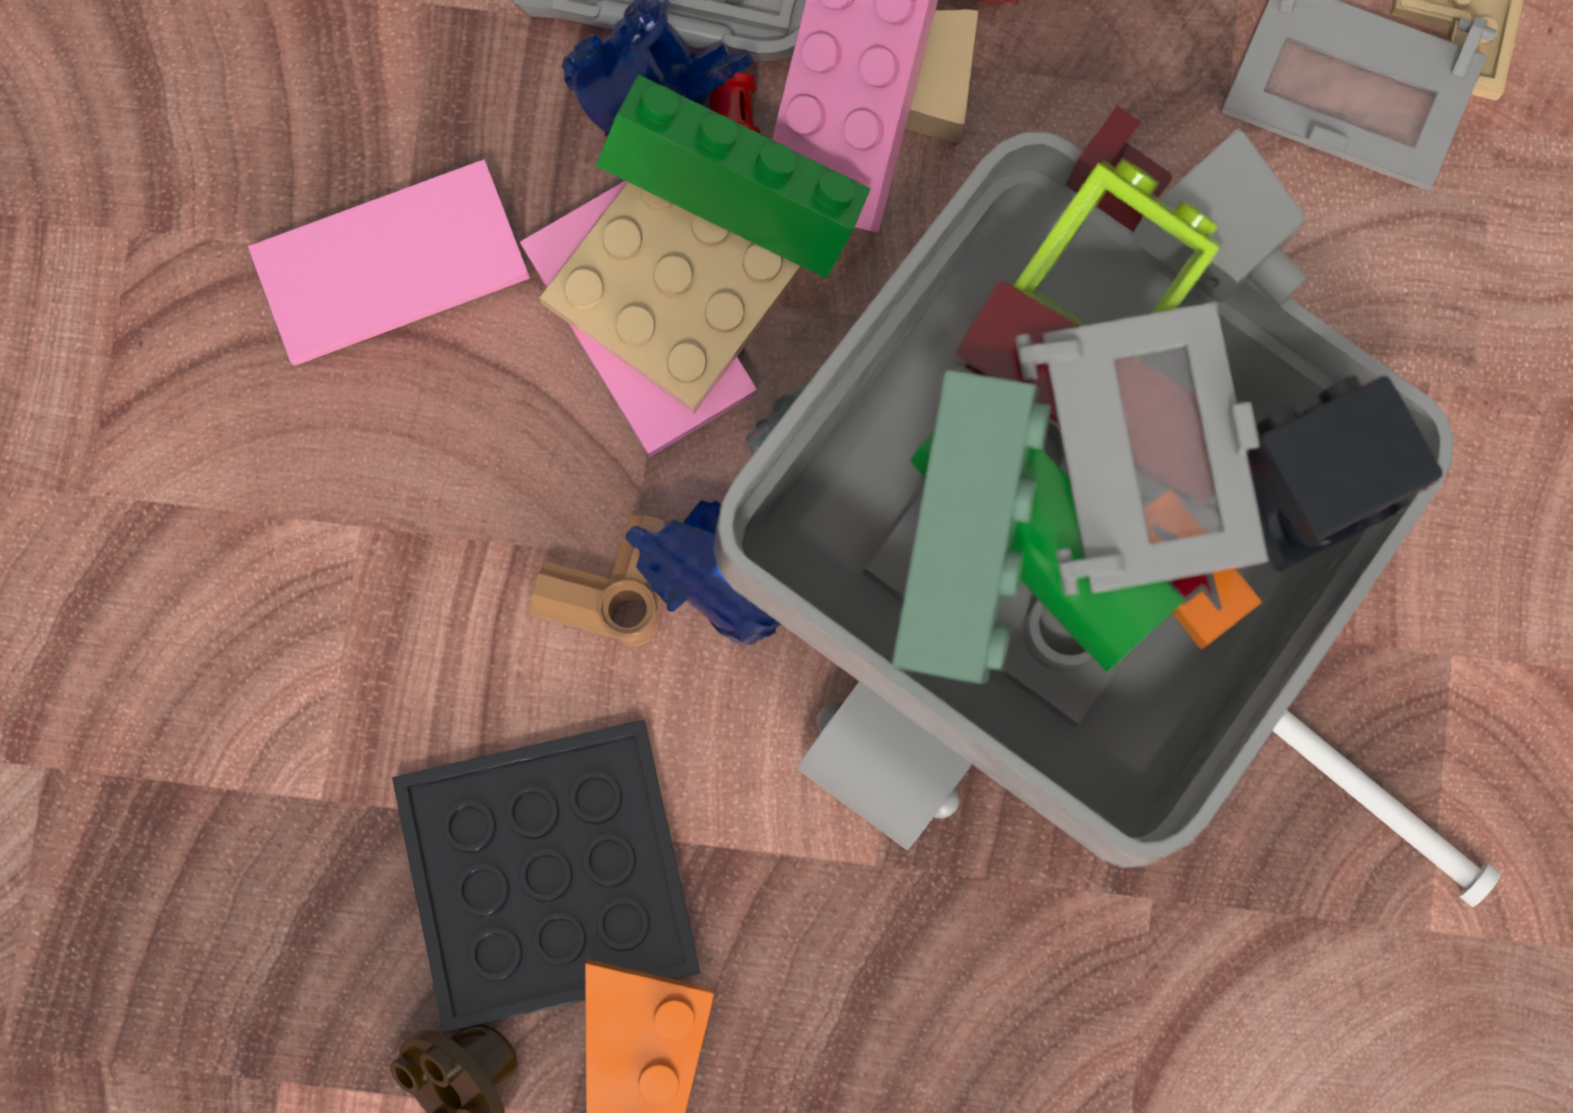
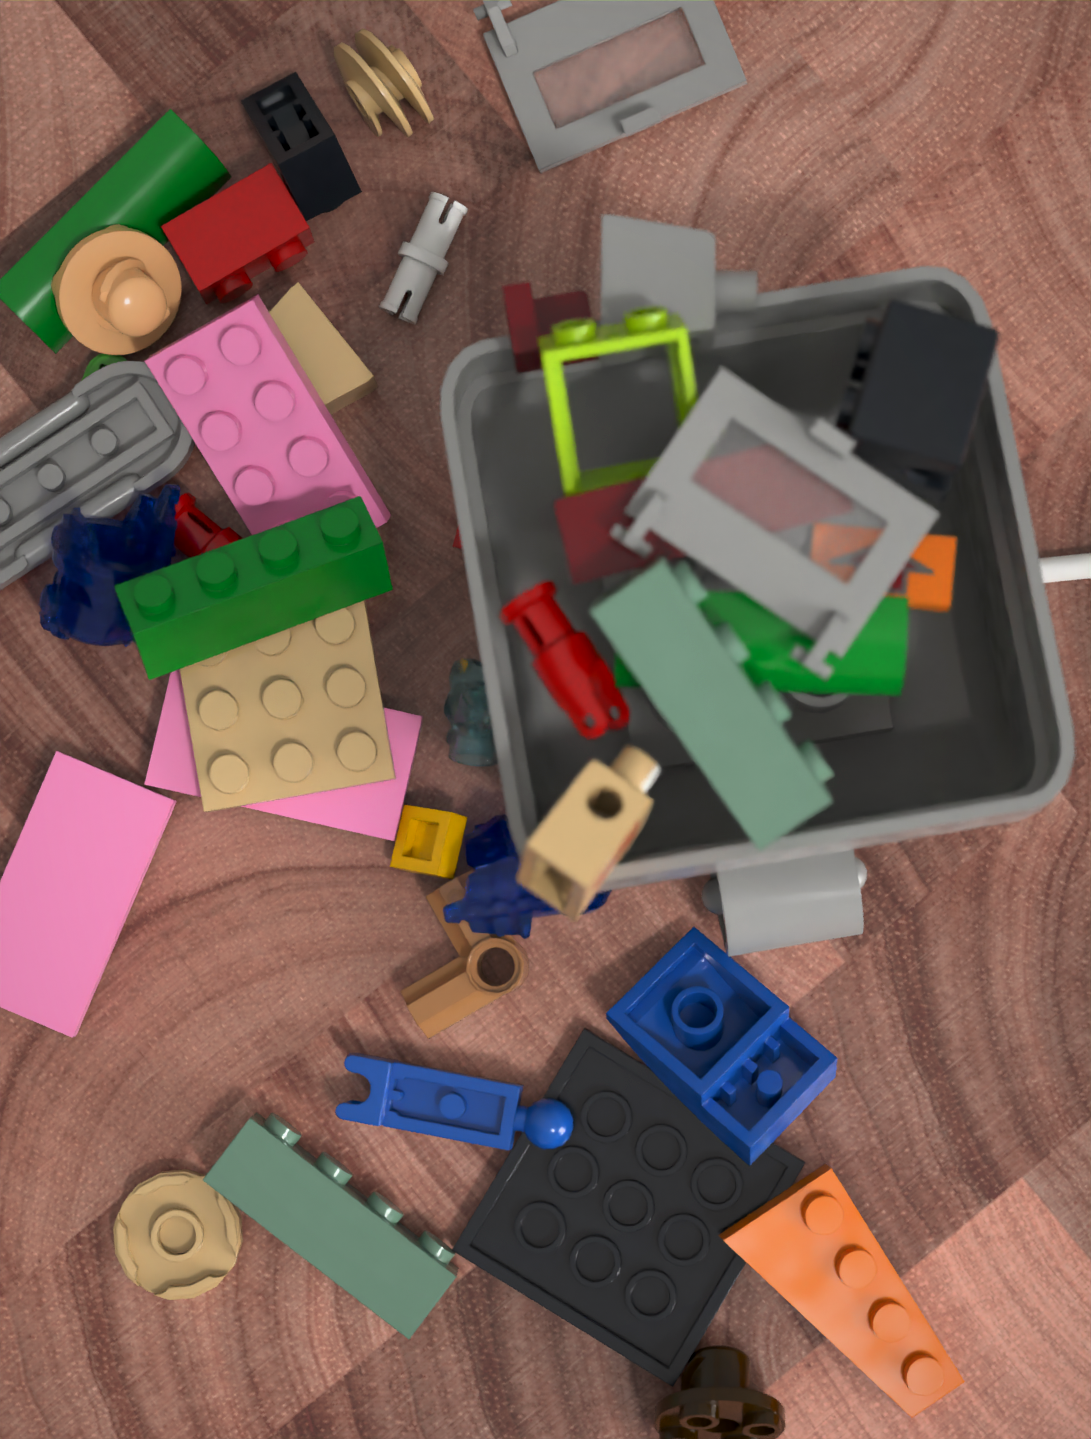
camera: 40 degrees left, 5 degrees up
none -> tan tile [113,1169,243,1300]
none -> sand green brick [203,1112,459,1339]
none -> blue plate [335,1053,573,1151]
none -> white pin [379,192,468,325]
none -> yellow plate [390,805,468,880]
none -> red piece [499,580,631,739]
none -> tan torso [516,746,661,922]
none -> blue slope [606,927,838,1166]

